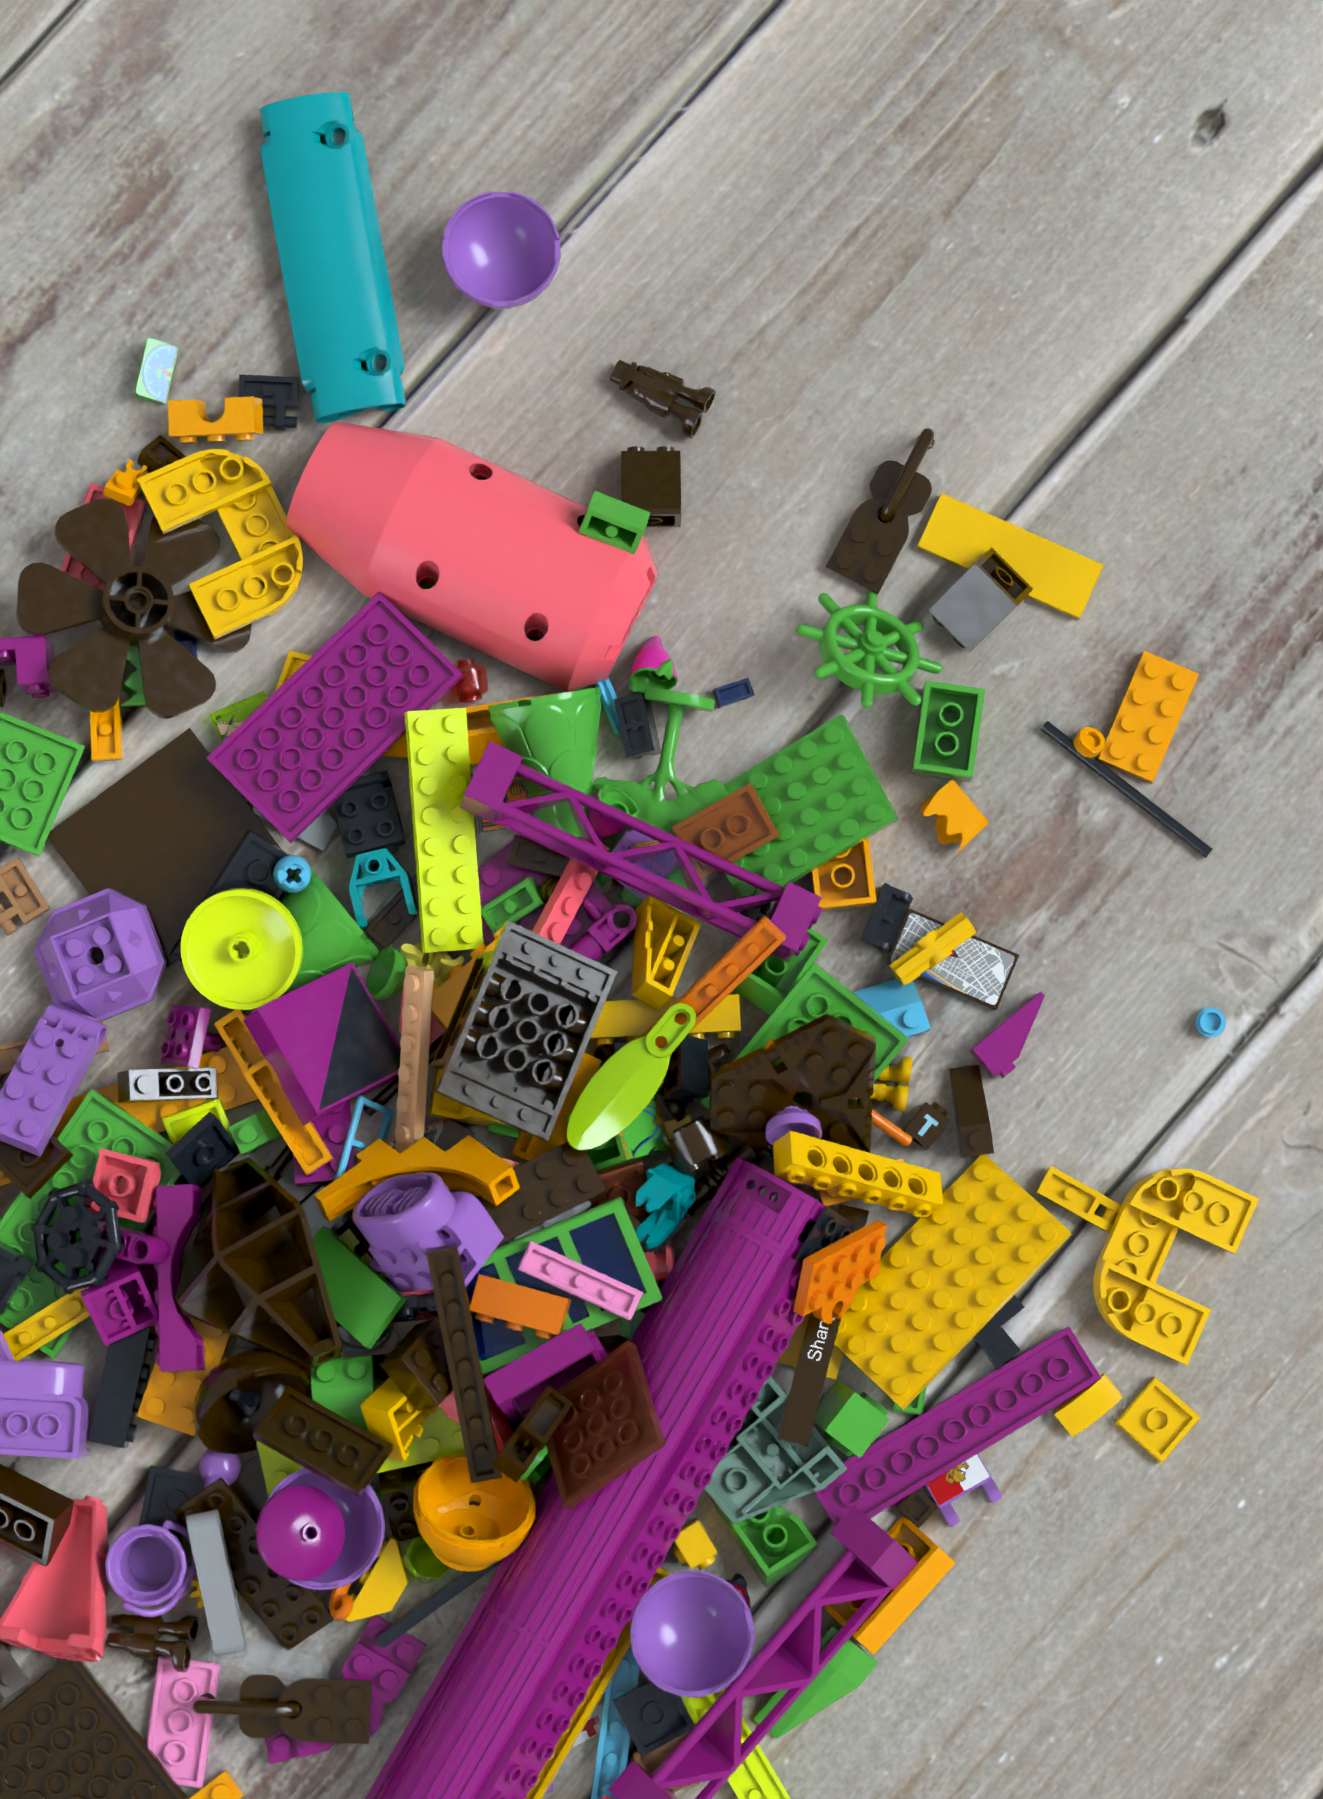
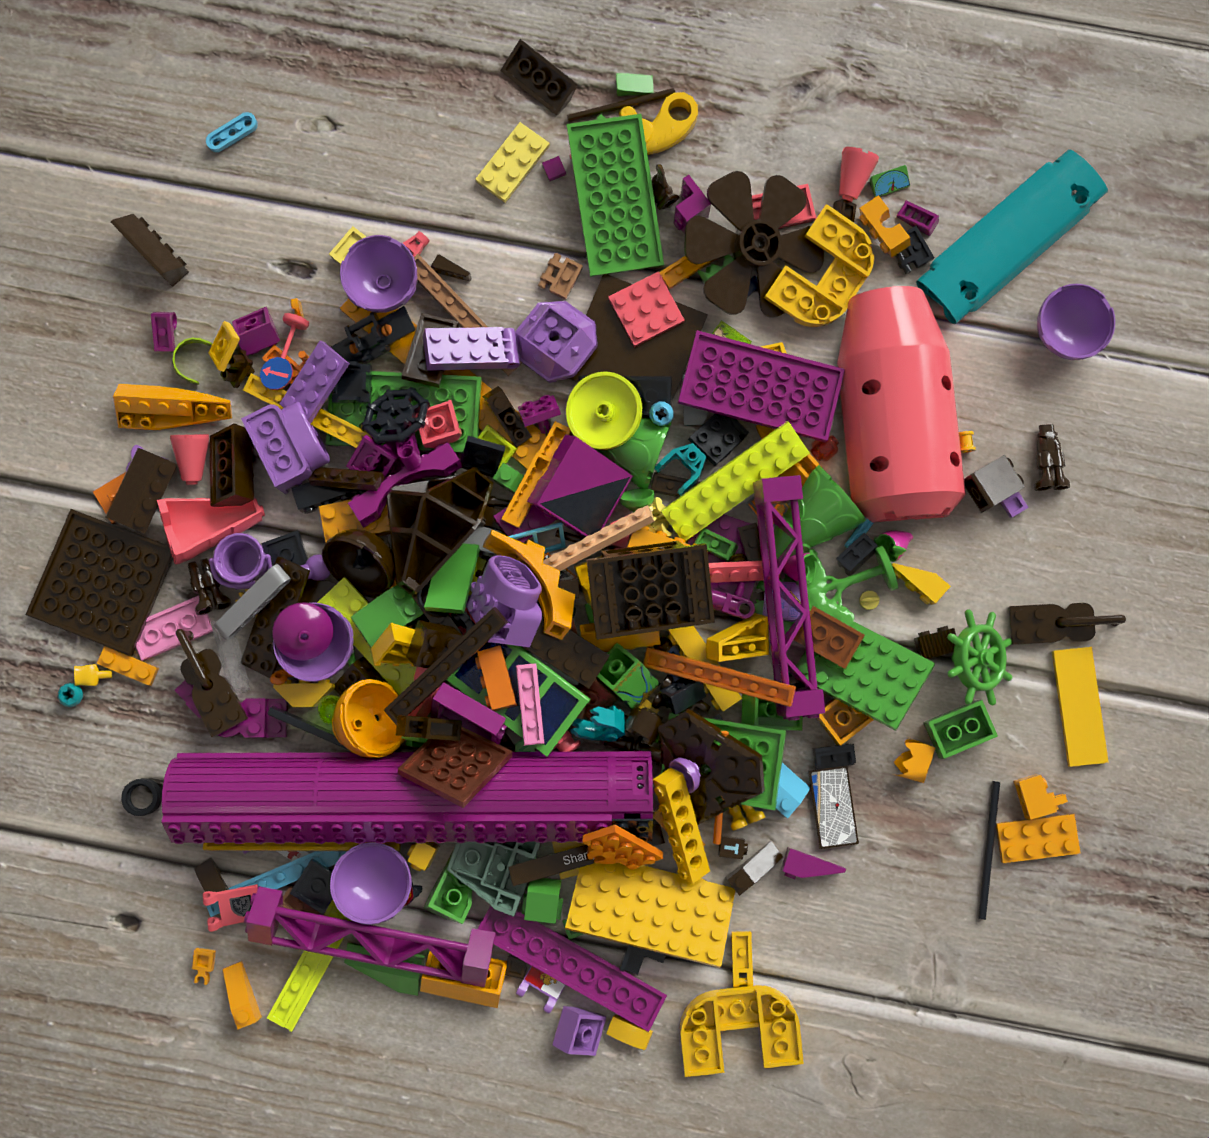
camera: 65 degrees right, 0 degrees up
light orange plate [103,459,148,506] -> none
dark brown plate [253,1386,392,1498] -> none
lime plant [567,1003,696,1150] -> none
bright green brick [579,490,650,555] -> none
dark blue piece [712,678,755,709] -> none
yellow piece [889,912,977,986] -> none
slope [928,547,1033,652] -> none
light orange tile [1074,727,1105,758] -> none
yellow tile [1114,1377,1201,1463] -> none
medium azure plate [1195,1007,1226,1037] -> none
none -> dark brown plate [308,467,385,491]
none -> medium lavender slope [552,1006,606,1056]
none -> coral plate [608,271,685,348]
none -> coral cone [839,147,879,202]
none -> light yellow tile [859,591,880,610]
none -> yellow slope [892,563,951,605]
none -> magenta slope [897,200,939,236]
none -> dark brown brick [914,626,956,659]
none -> yellow bush [959,431,976,453]
none -> medium lavender plate [1000,492,1029,518]
none -> light orange hinge [1013,774,1068,820]

